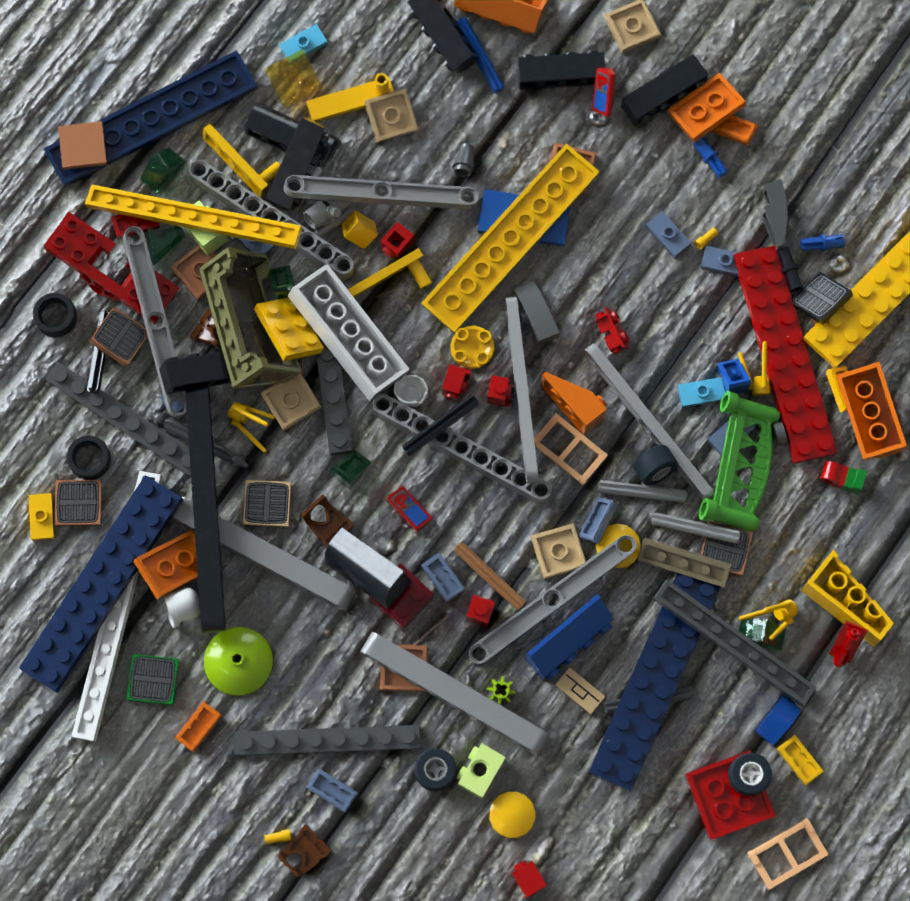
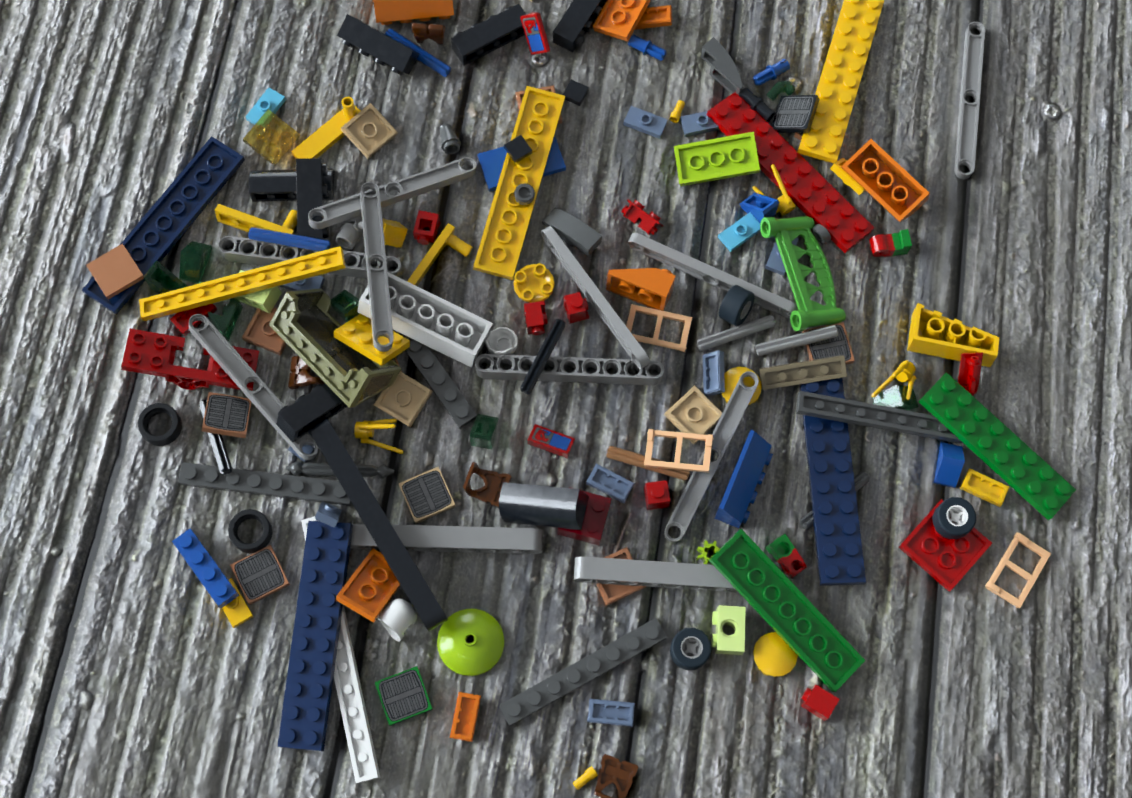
camera: 25 degrees left, 5 degrees down
tan tile [555,667,605,715] -> none
none -> clear green slope [143,261,188,294]
none -> blue plate [172,528,239,609]
none -> blue axle [248,227,331,251]
none -> sand blue plate [315,501,342,528]
none -> light grey beam [360,182,394,352]
none -> reddish brown piece [412,23,445,45]
none -> black tile [504,135,532,163]
none -> dark grey tile [514,183,535,205]
none -> black tile [563,80,589,106]
none -> light nougat window [644,429,714,473]
none -> lime plate [674,132,760,187]
none -> green plate [709,529,866,692]
none -> leg [765,534,807,578]
none -> clear green arm [766,81,795,101]
none -> green plate [918,372,1076,521]

